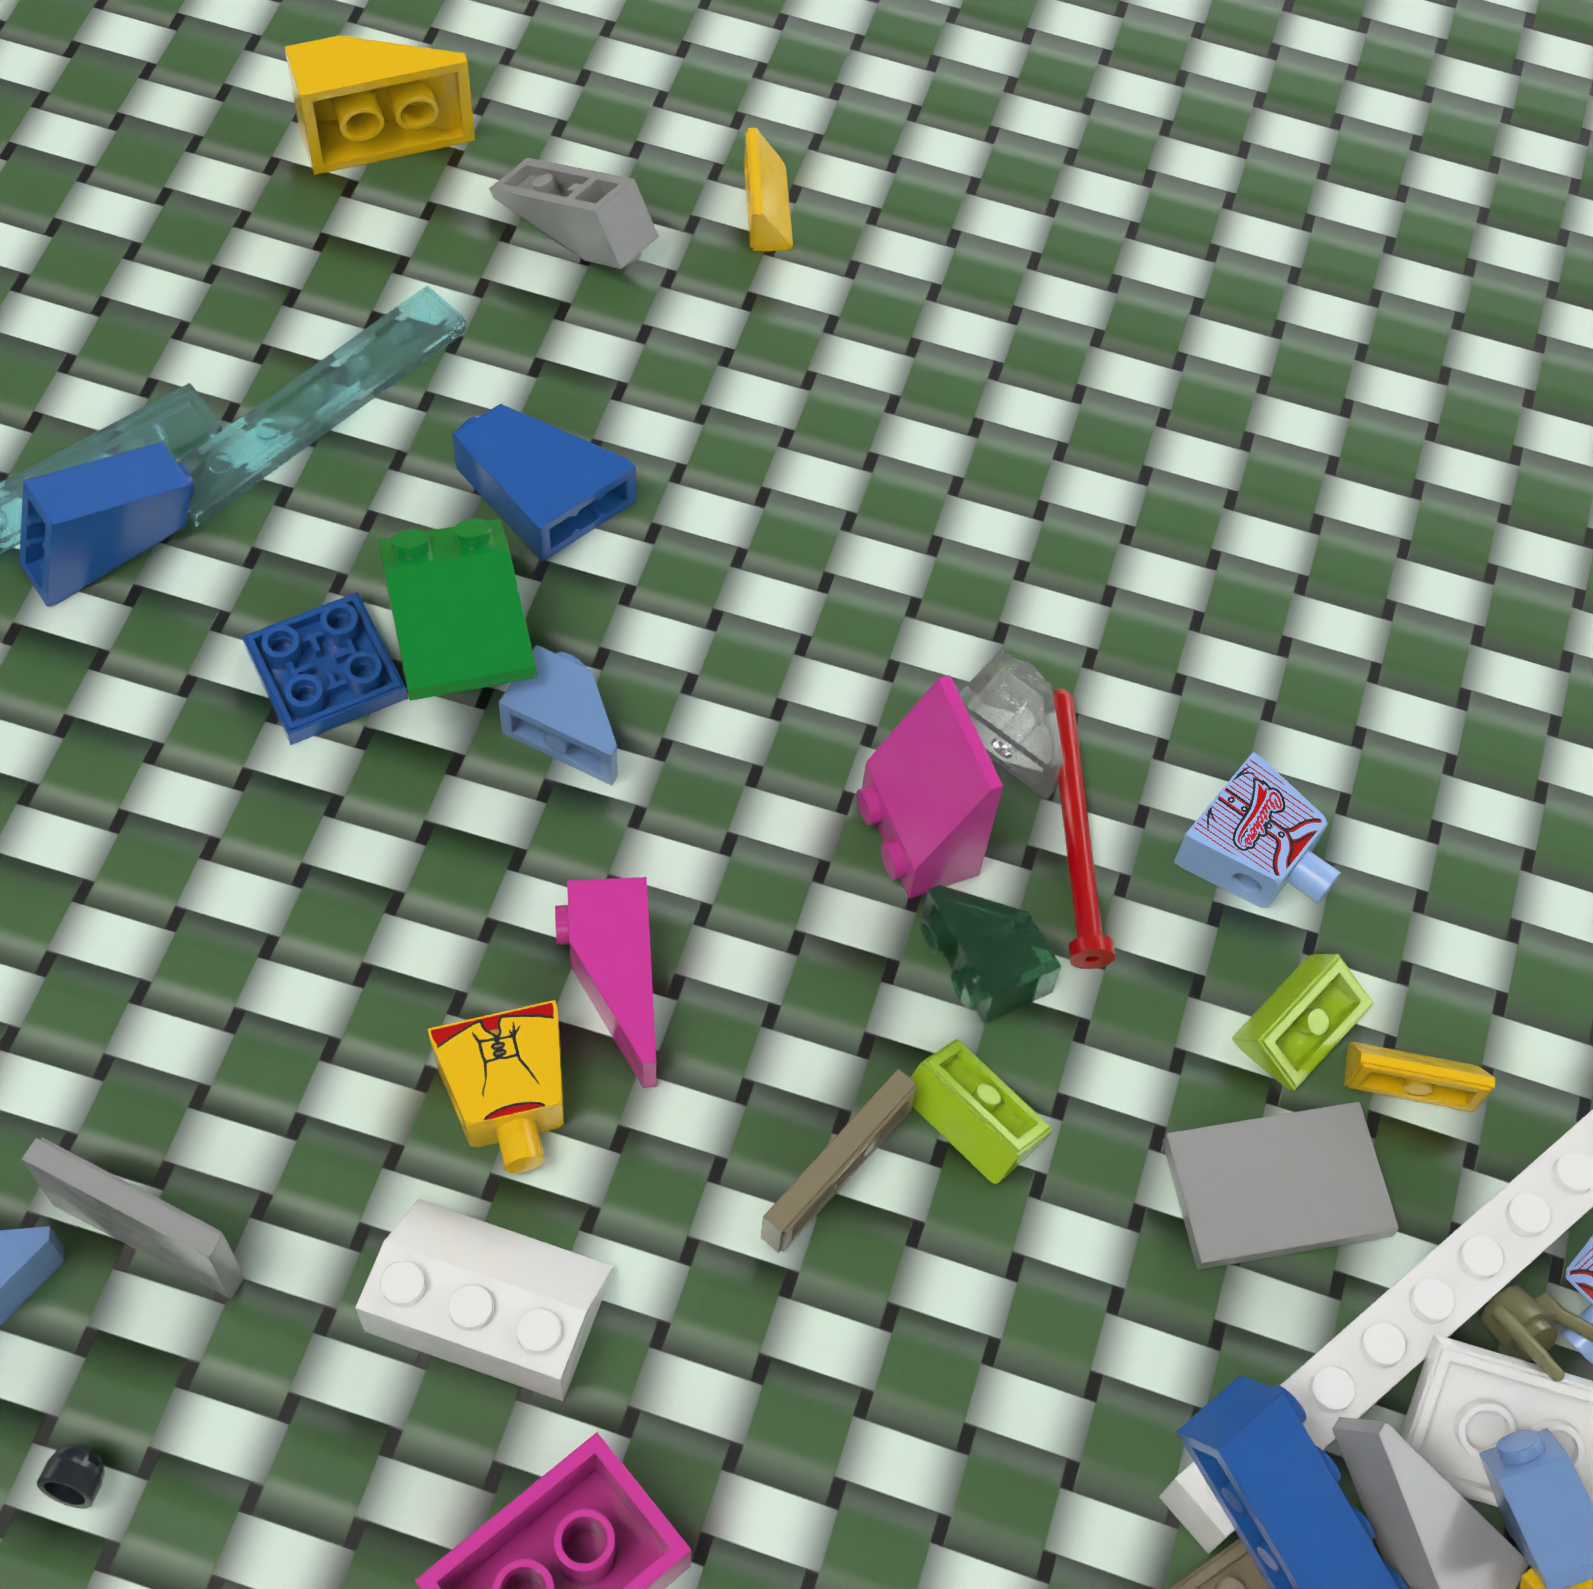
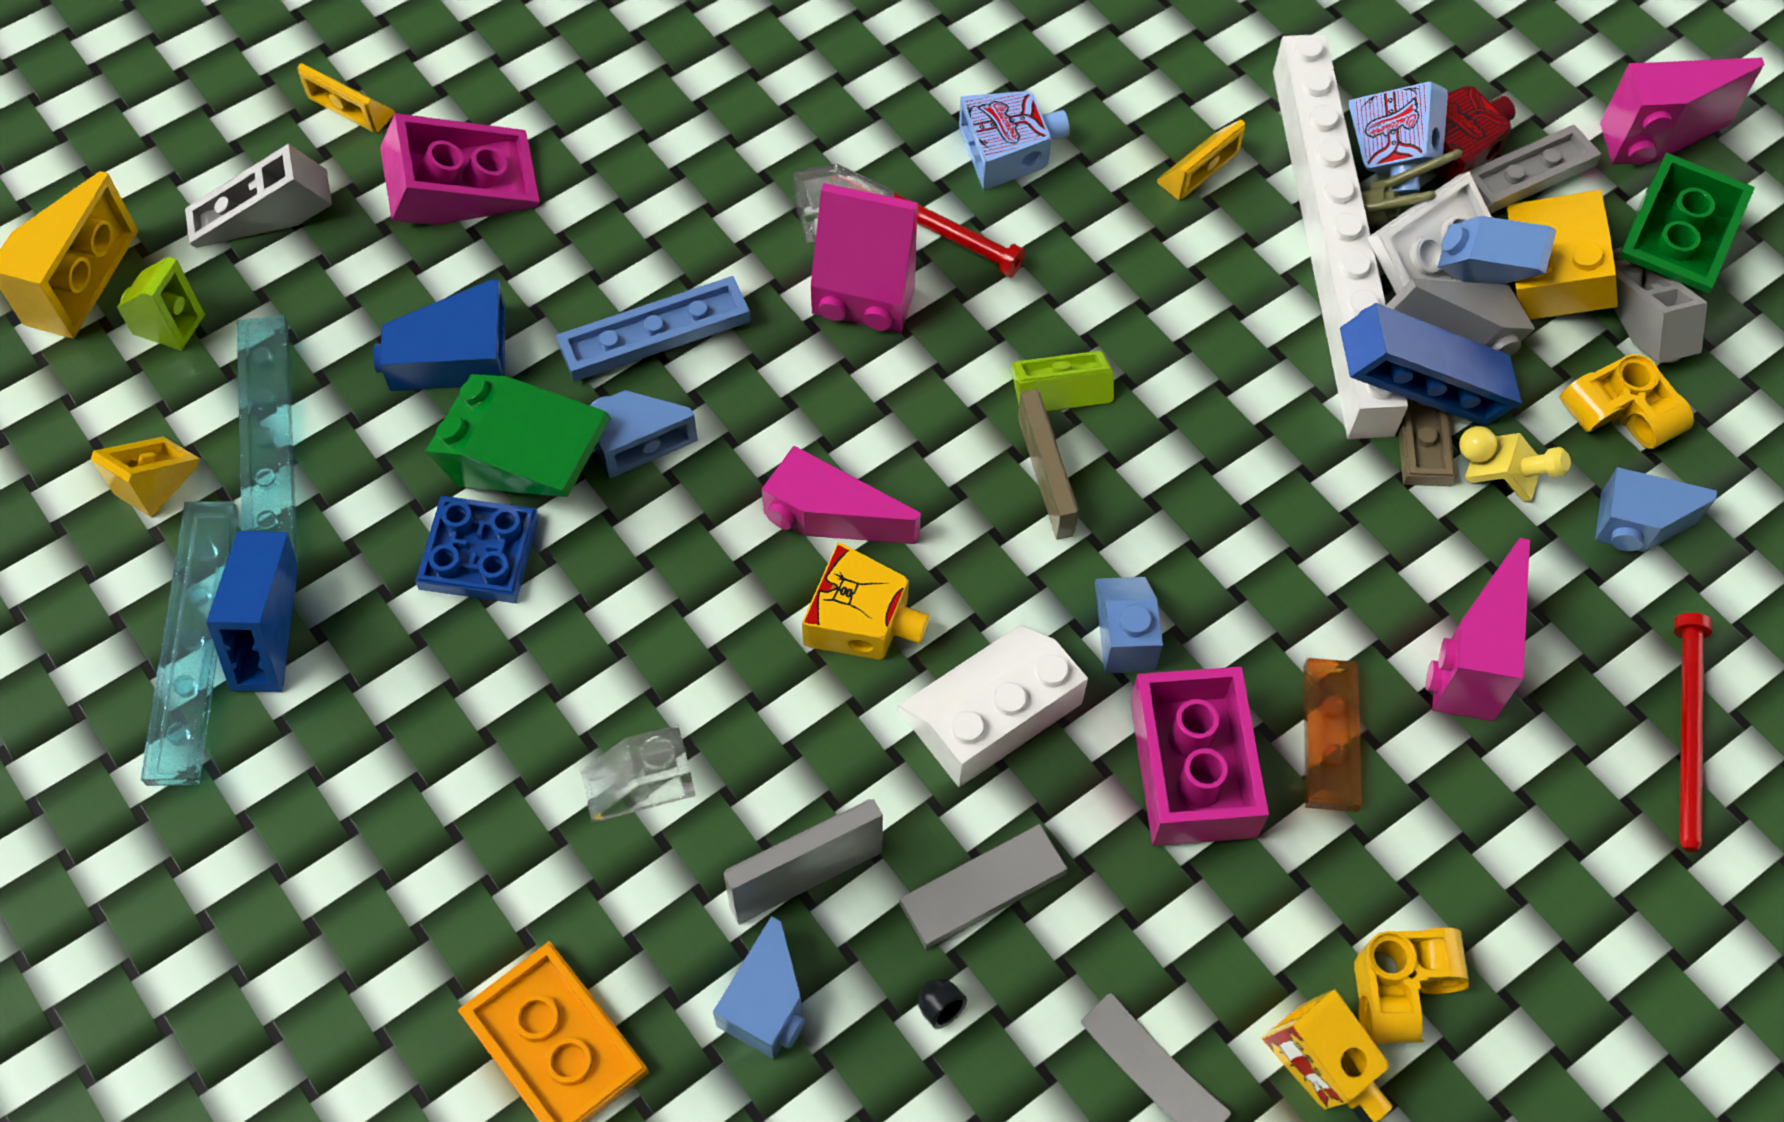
camera: 50 degrees left, 0 degrees up
clear green slope [919,885,1062,1025] -> none
light grey tile [1162,1102,1399,1270] -> none
lime slope [1232,954,1374,1091] -> none
none -> yellow slope [91,437,200,517]
none -> lime slope [117,256,205,351]
none -> dark pink slope [380,113,539,225]
none -> medium blue plate [556,276,751,382]
none -> clear slope [580,725,695,823]
none -> light grey tile [899,824,1067,950]
none -> medium blue slope [1095,577,1163,674]

